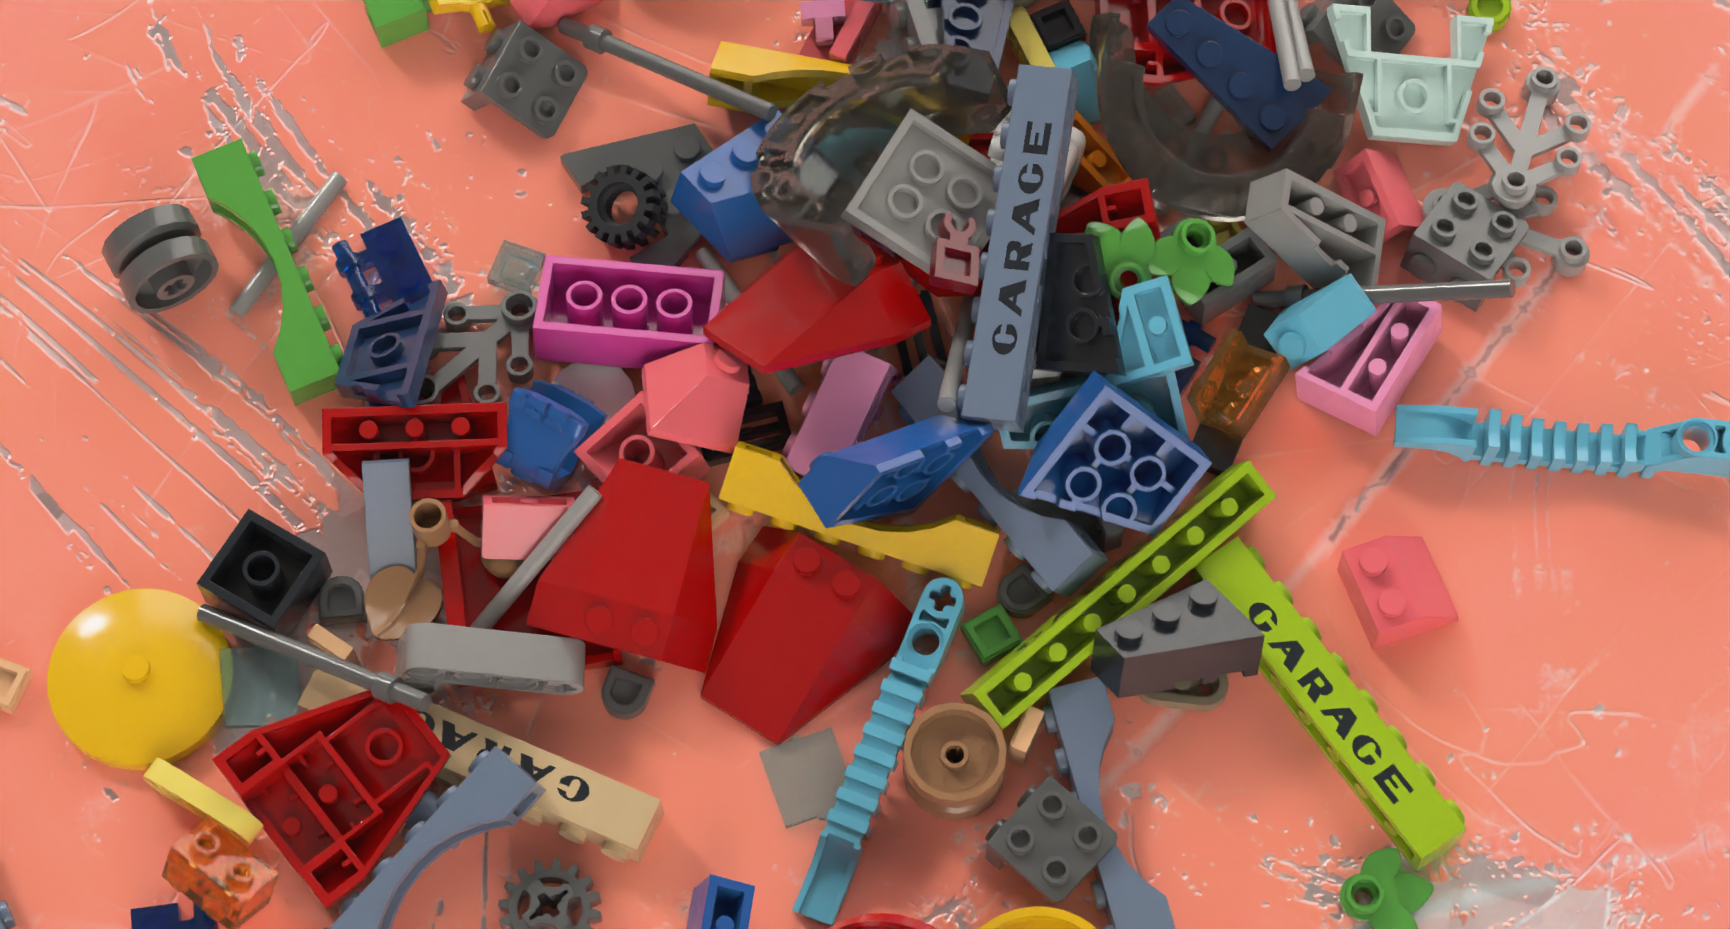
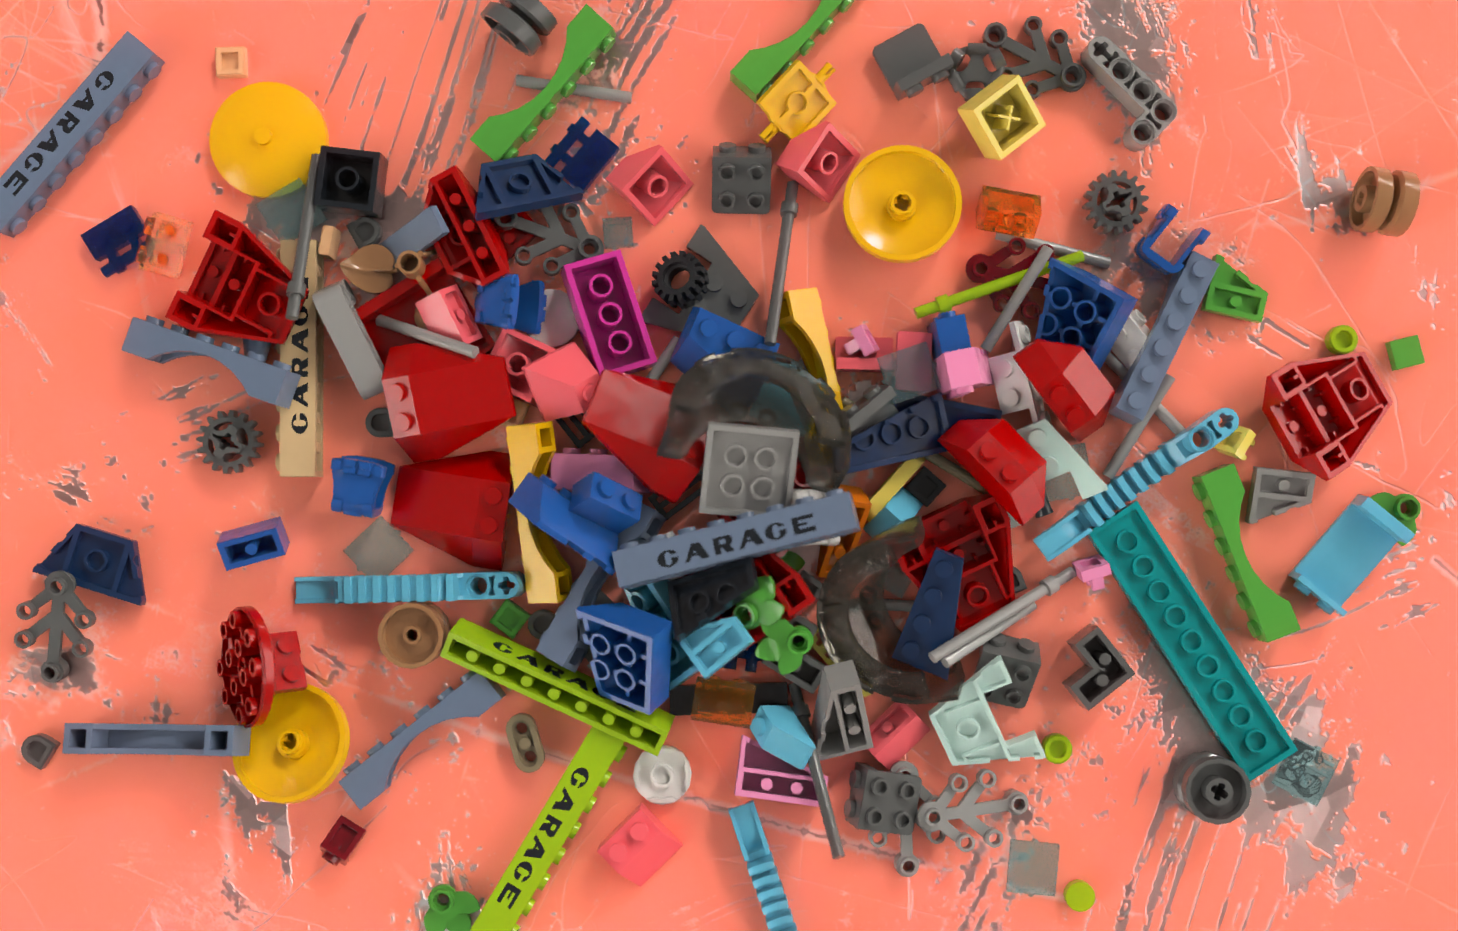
camera: 60 degrees right, 20 degrees up
light yellow beam [142,758,263,846] -> none
plate [929,212,981,295] -> none
light grey bar [937,296,975,412] -> none
dark grey bracket [985,775,1117,904] -> none
light nougat tile [1008,706,1045,766] -> none
black wedge [1090,579,1265,698] -> none
none -> blue piece [331,455,396,518]
none -> blue brick [569,471,643,534]
none -> coral slope [605,145,694,226]
none -> white tile [633,744,692,805]
none -> clear light blue piece [1006,838,1060,897]
none -> lime tile [1063,879,1095,912]

